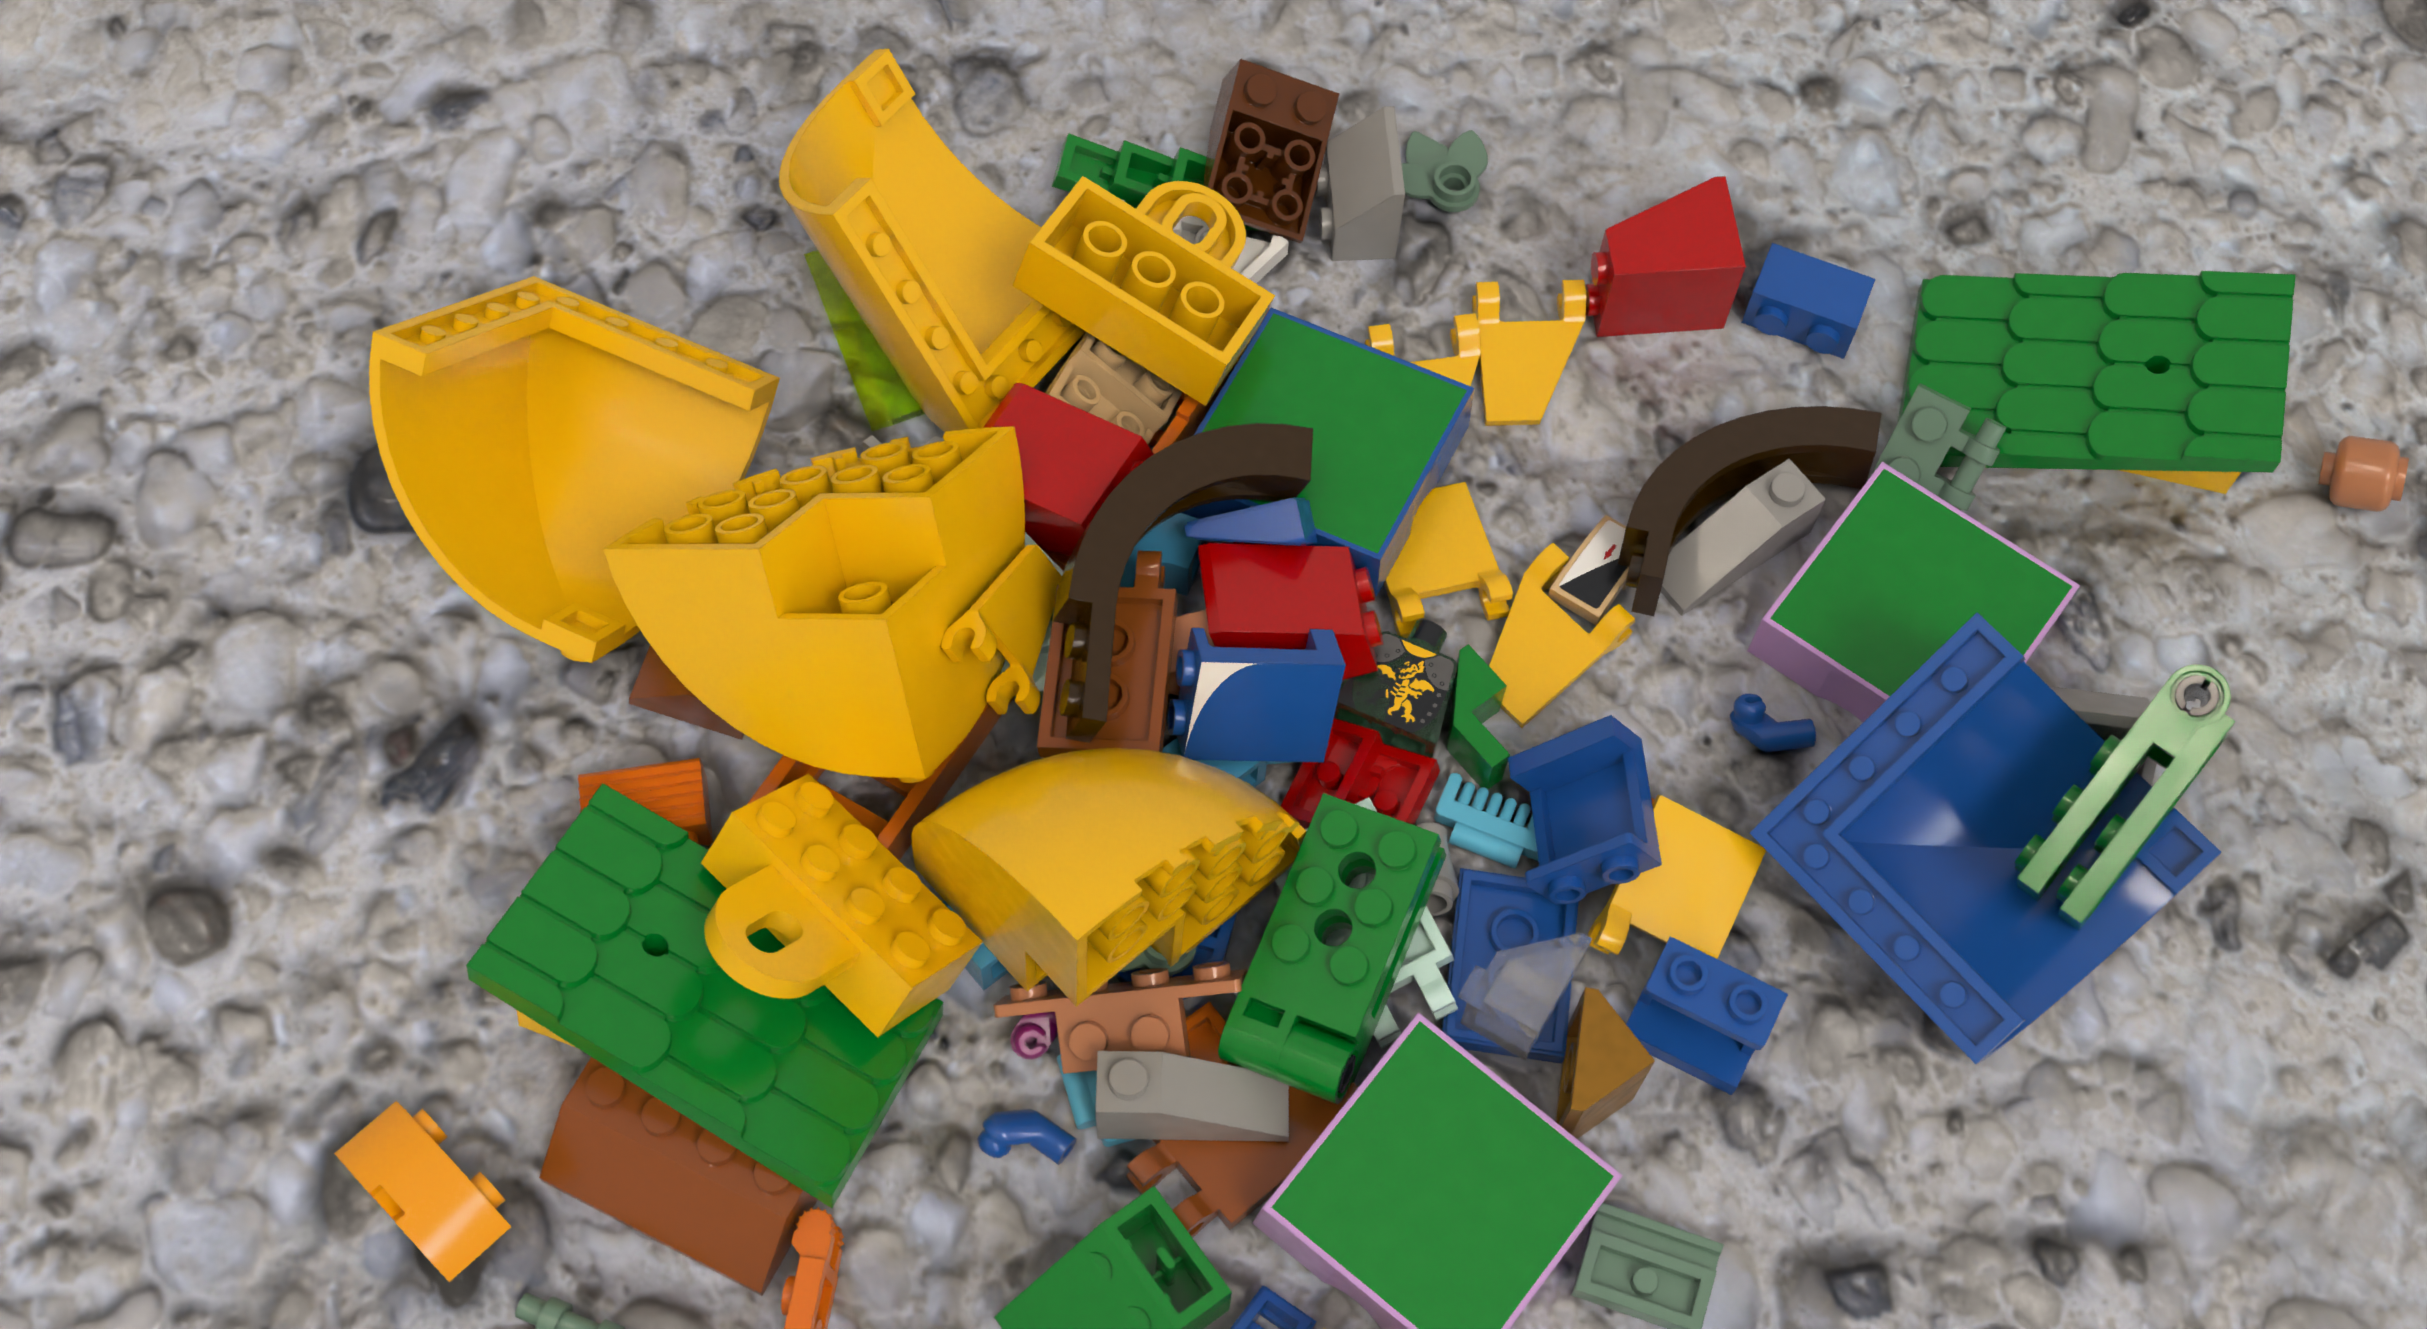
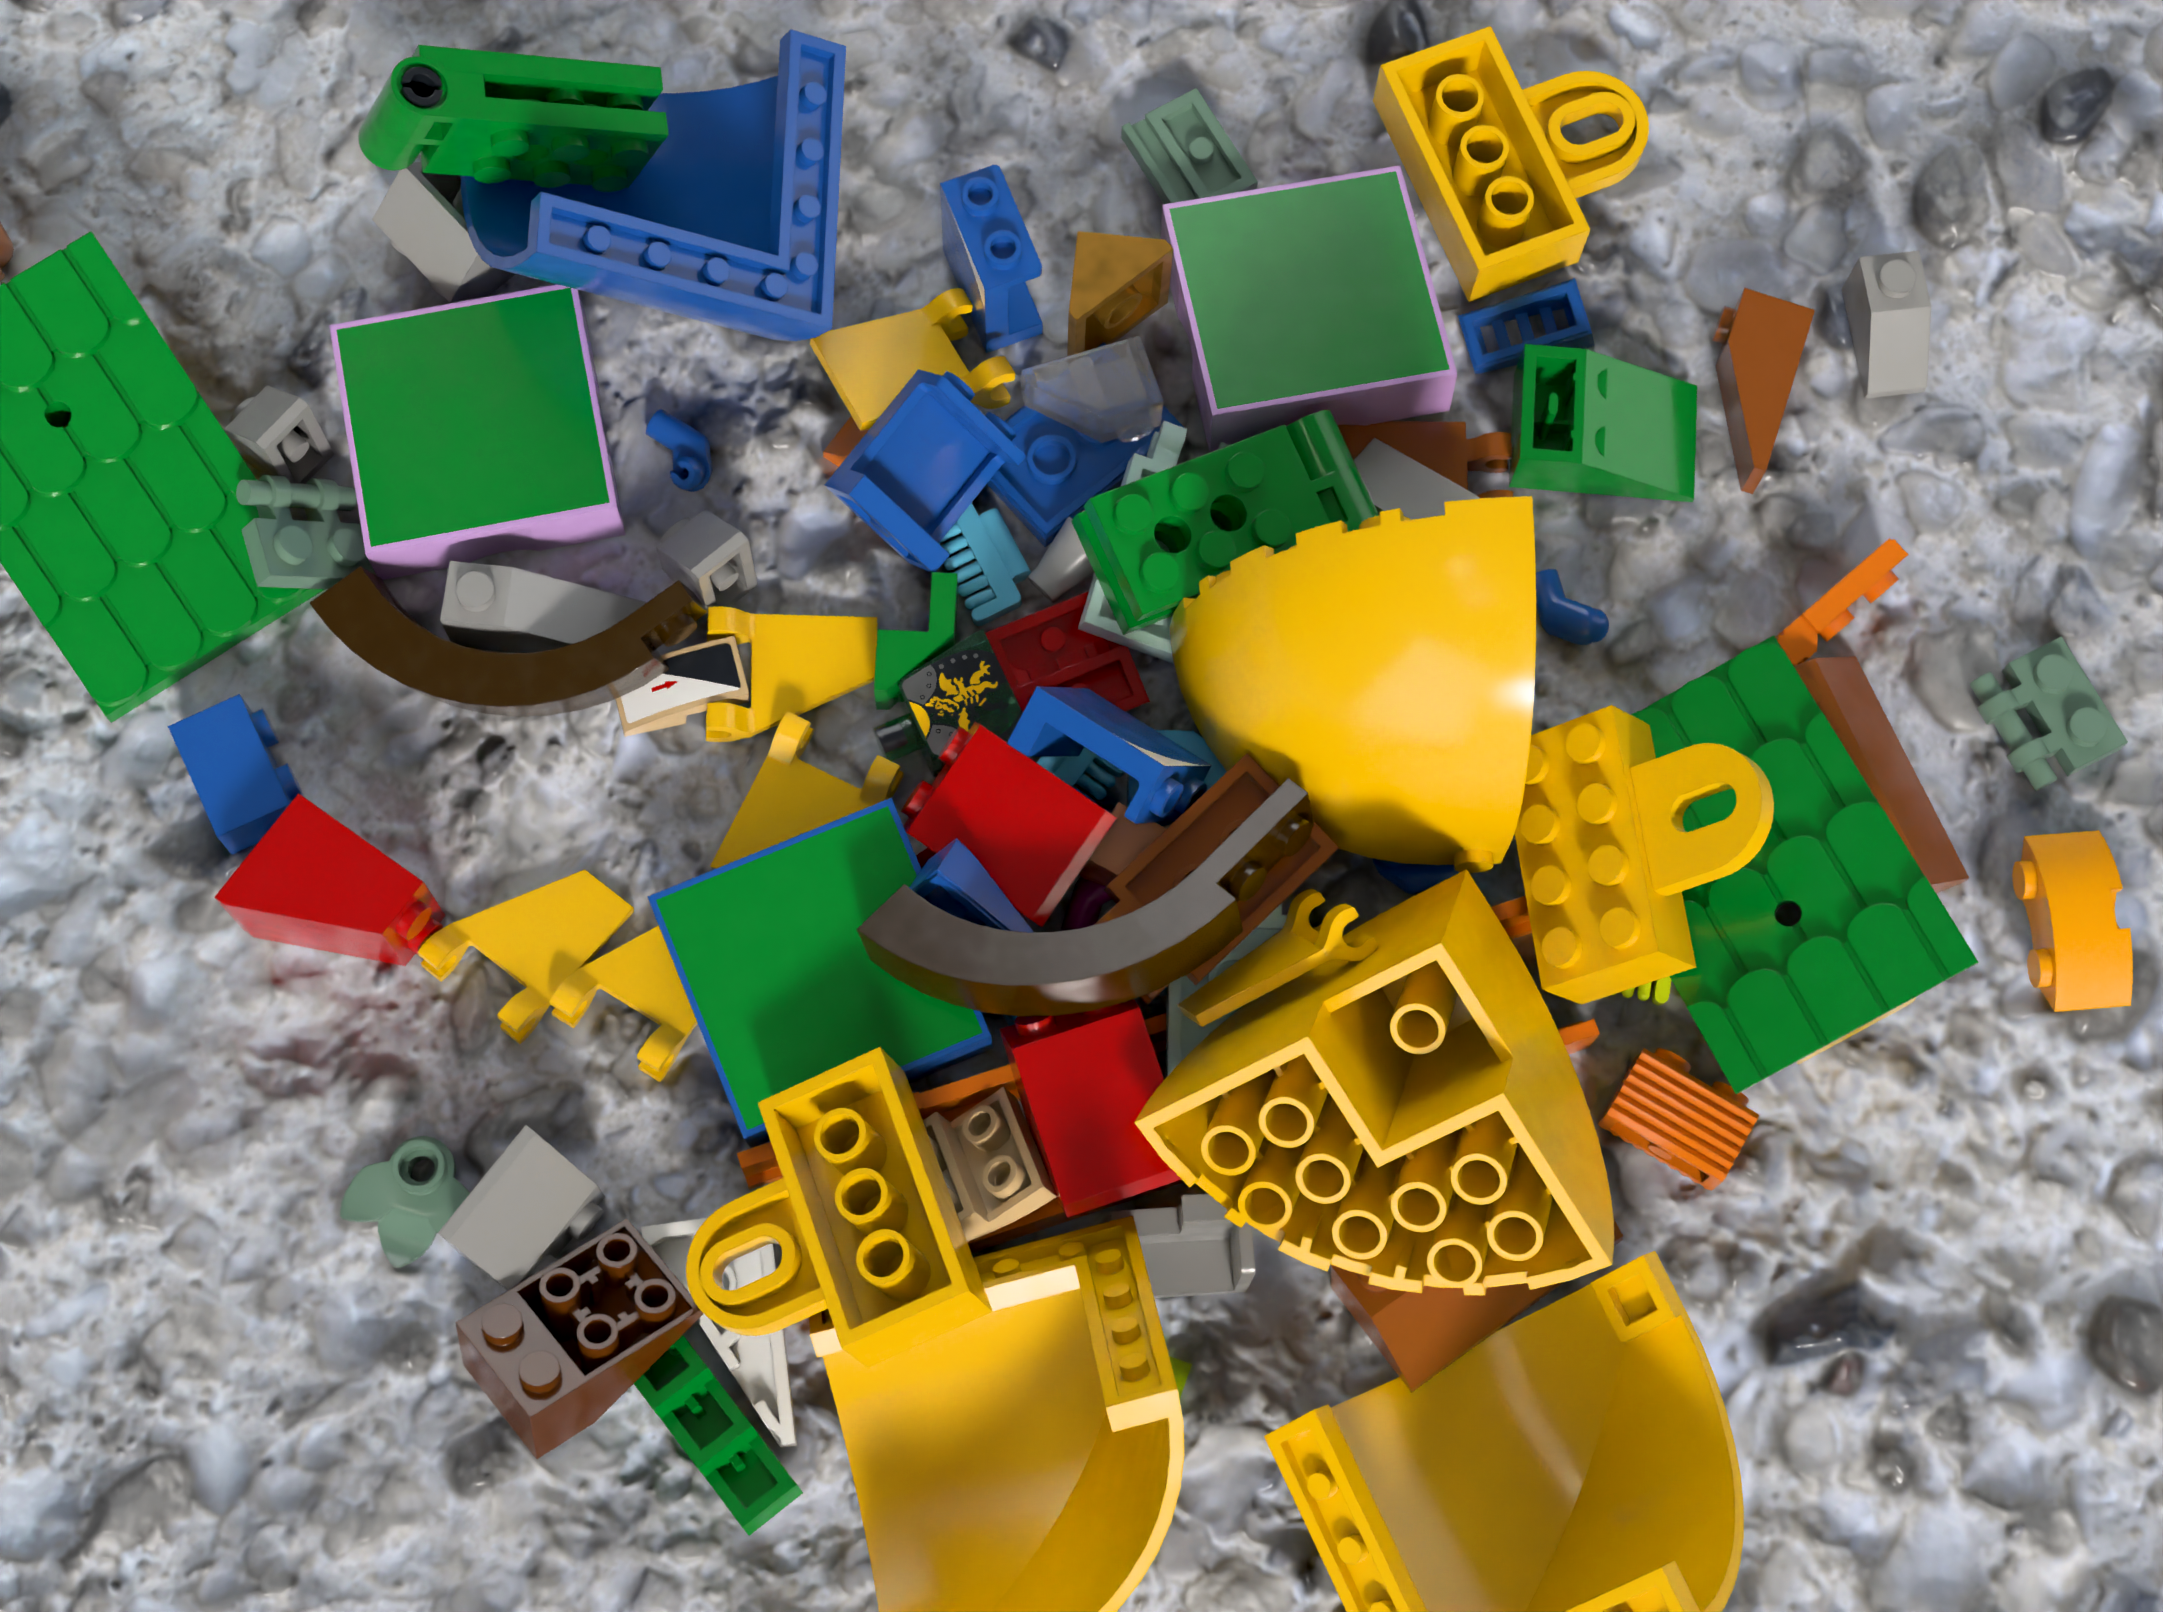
camera: 140 degrees left, 10 degrees up
none -> light grey slope [224,385,334,484]
none -> light grey slope [656,509,758,619]

